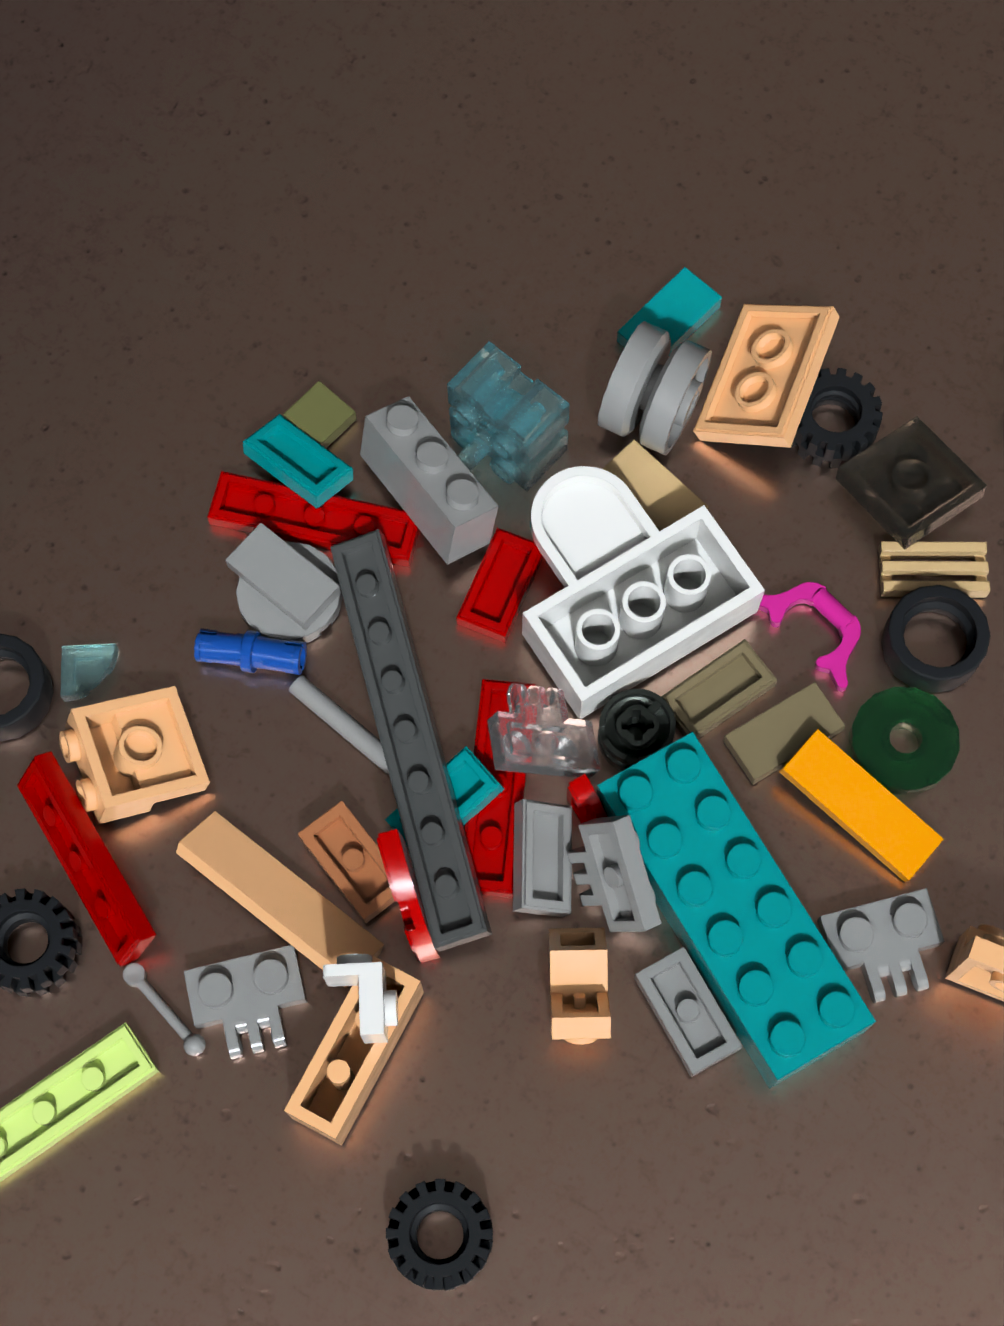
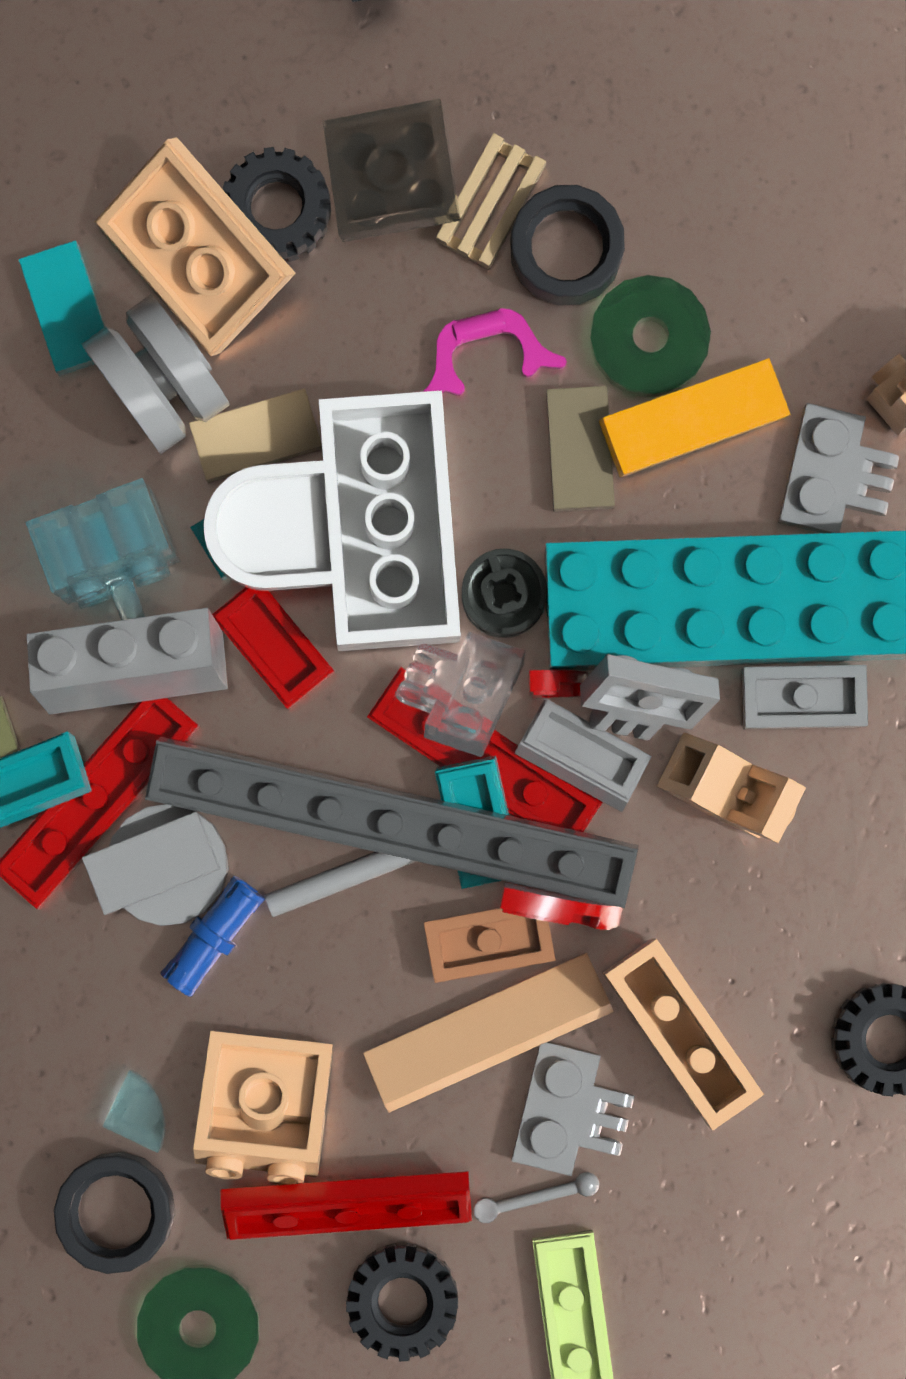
camera: 60 degrees left, 15 degrees up
white bracket [323,954,398,1044] -> none
dark tan tile [661,639,777,739] -> none

